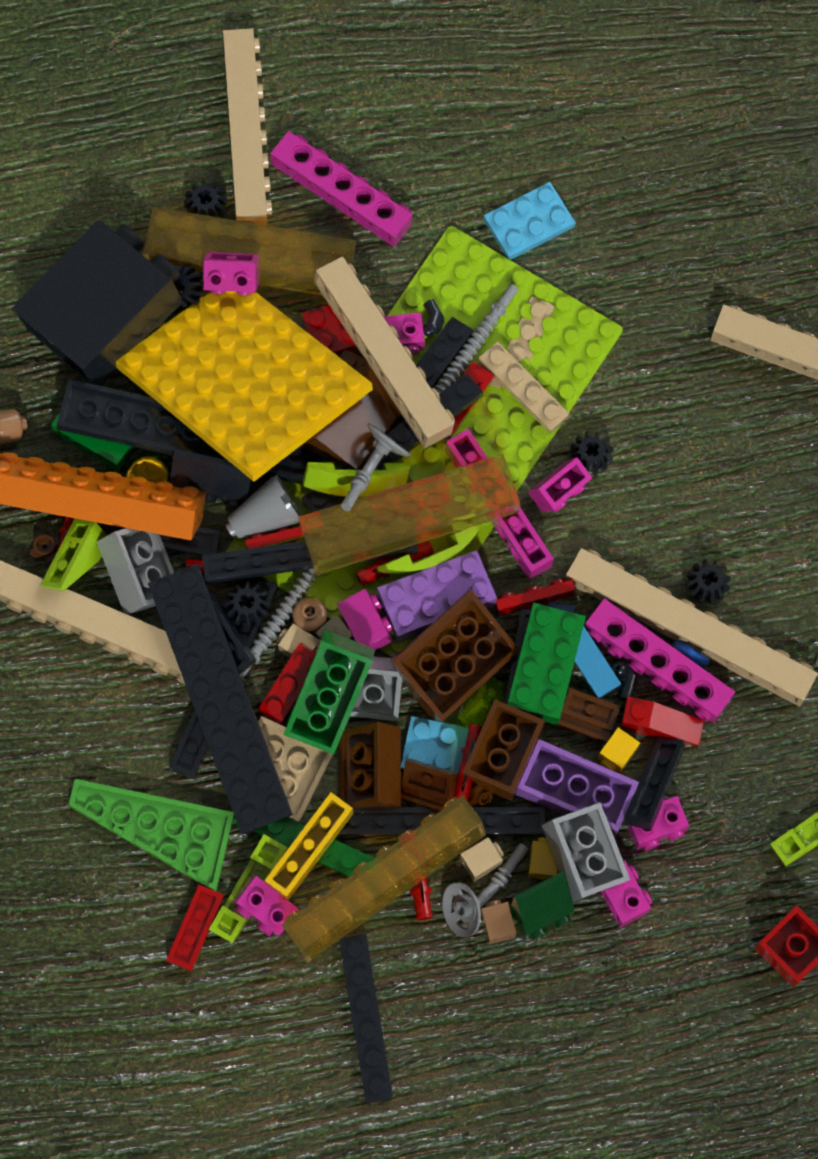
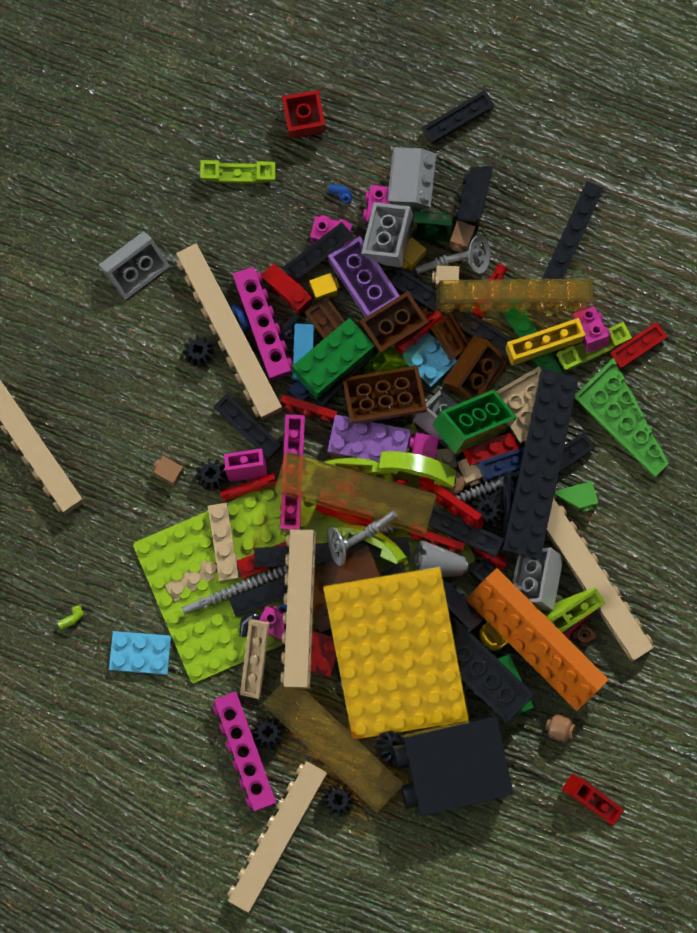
camera: 140 degrees left, 5 degrees up
dark pink brick [204,252,259,295] -> none
none -> lime arm [58,605,84,630]
none -> medium nougat brick [153,456,184,487]
none -> black plate [213,393,282,460]
none -> red pin [220,473,278,502]
none -> tan plate [240,619,270,699]
none -> black gear [251,716,285,750]
none -> blue arm [328,184,353,204]
none -> lime slope [378,451,456,489]
none -> light grey slope [387,147,436,211]
none -> red plate [418,477,484,529]
none -> black plate [422,90,495,145]
none -> black slope [454,166,493,231]
none -> dark blue plate [477,447,524,481]
none -> bright green slope [554,481,598,513]

